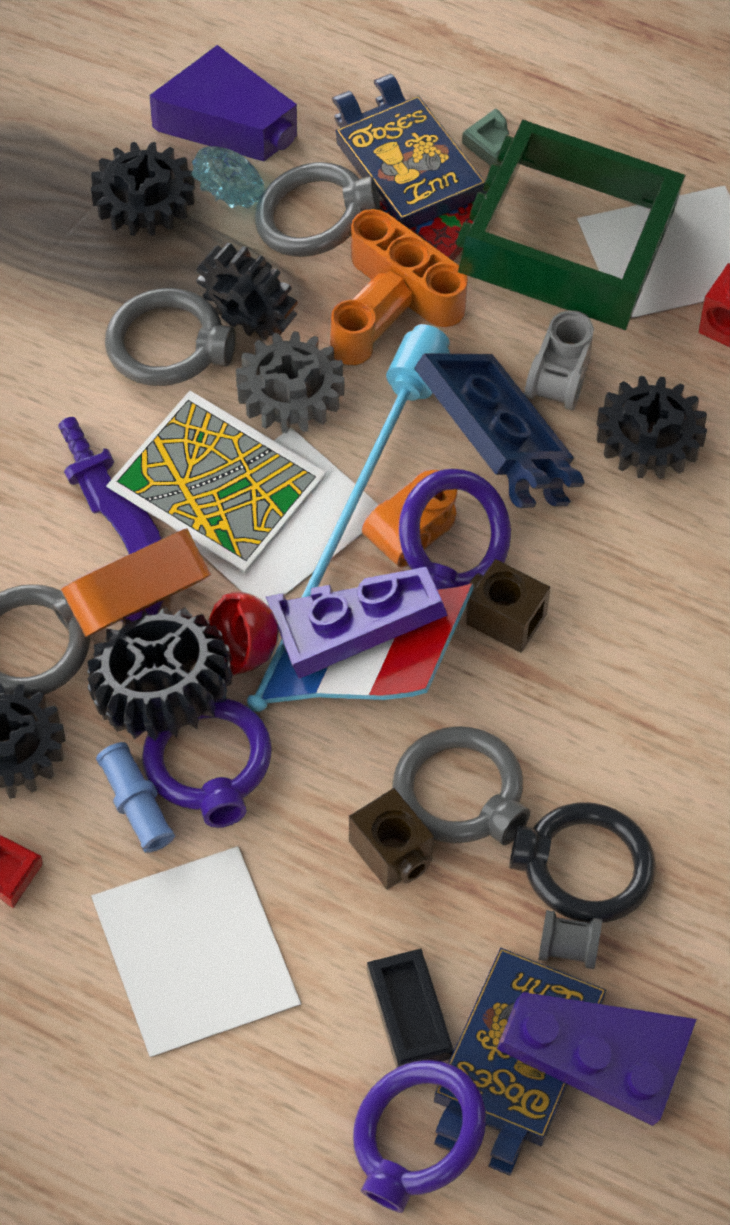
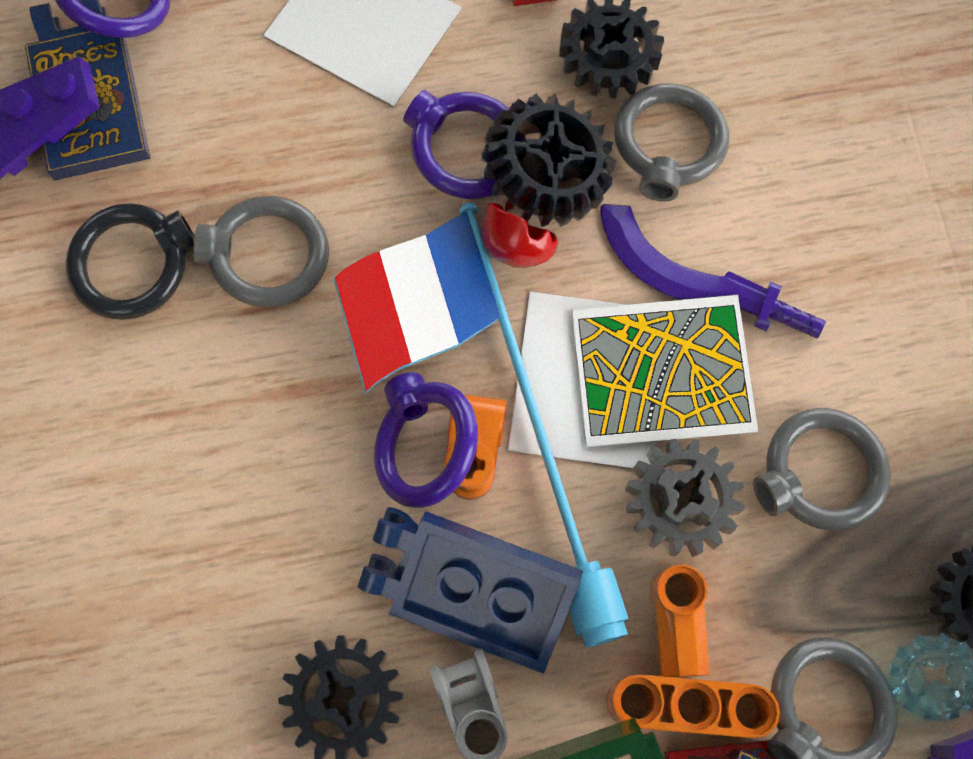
camera: 140 degrees right, 15 degrees up
orange beam [61,528,211,637] -> none
medium blue pin [96,742,175,853] -> none
black gear [196,243,298,340] -> none
wing [265,567,448,679] -> none
dark brown brick [349,788,434,890] -> none
black tile [367,948,454,1068] -> none
dark brown brick [467,559,551,653] -> none
dark grey bush [538,910,602,969] -> none

